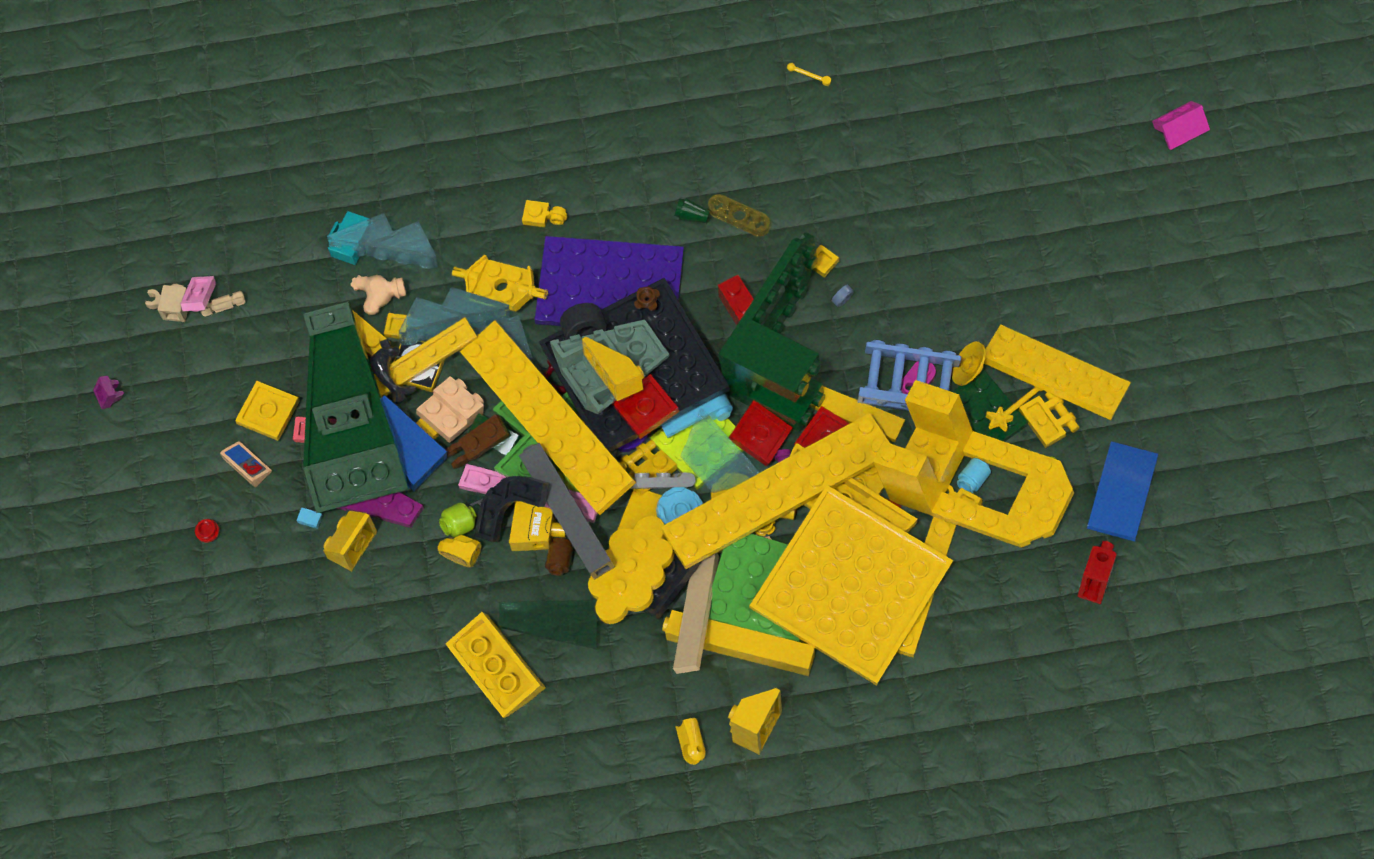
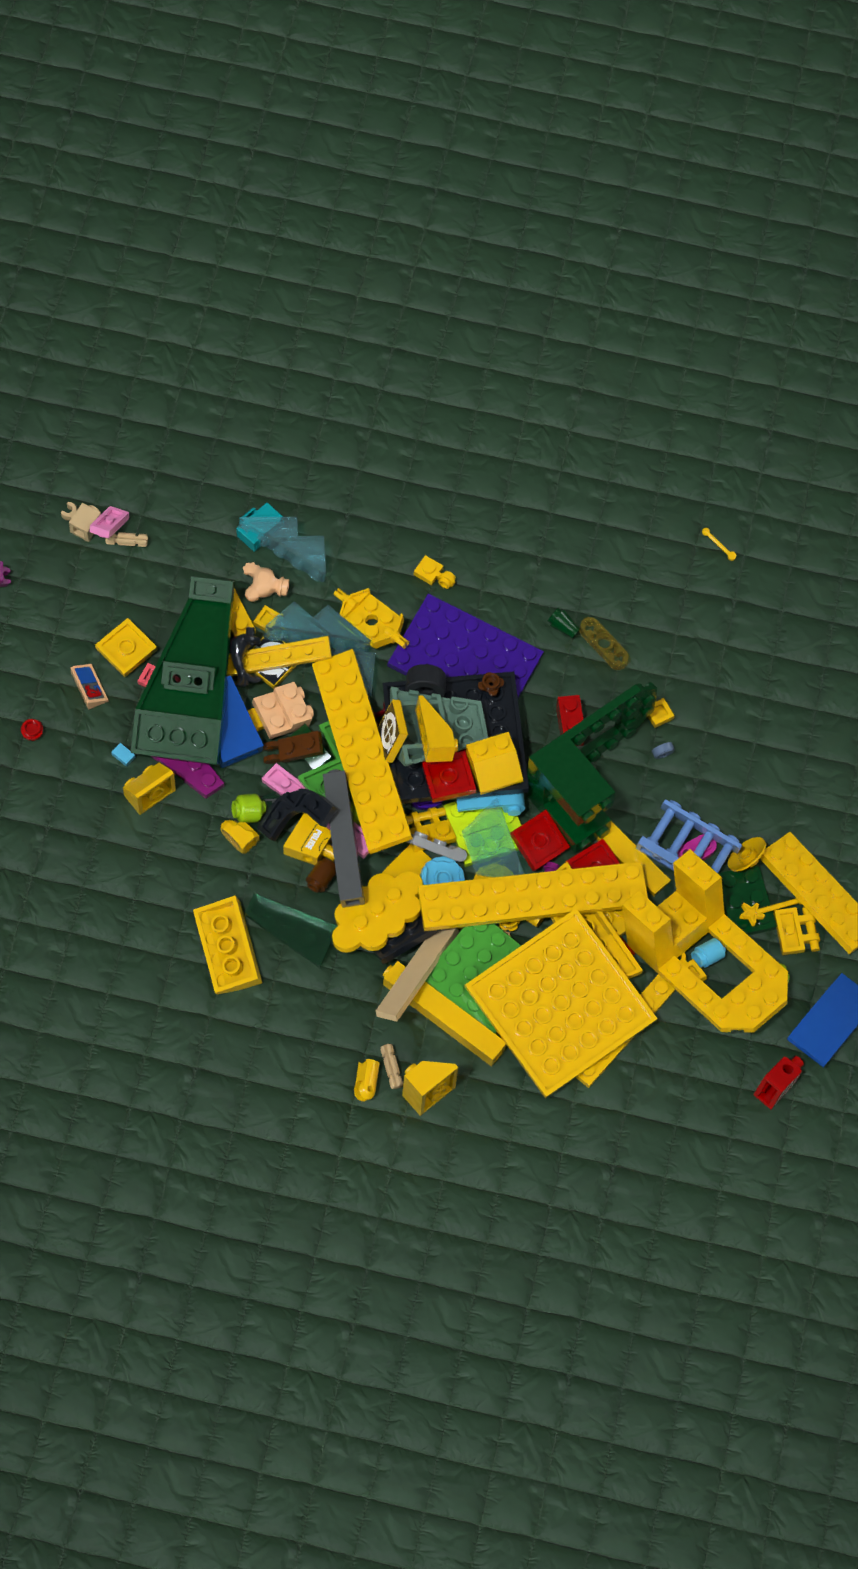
camera: 10 degrees right, 0 degrees up
none -> tile [378,699,408,763]
none -> tan axle [381,1044,403,1089]
none -> yellow slope [466,732,523,795]

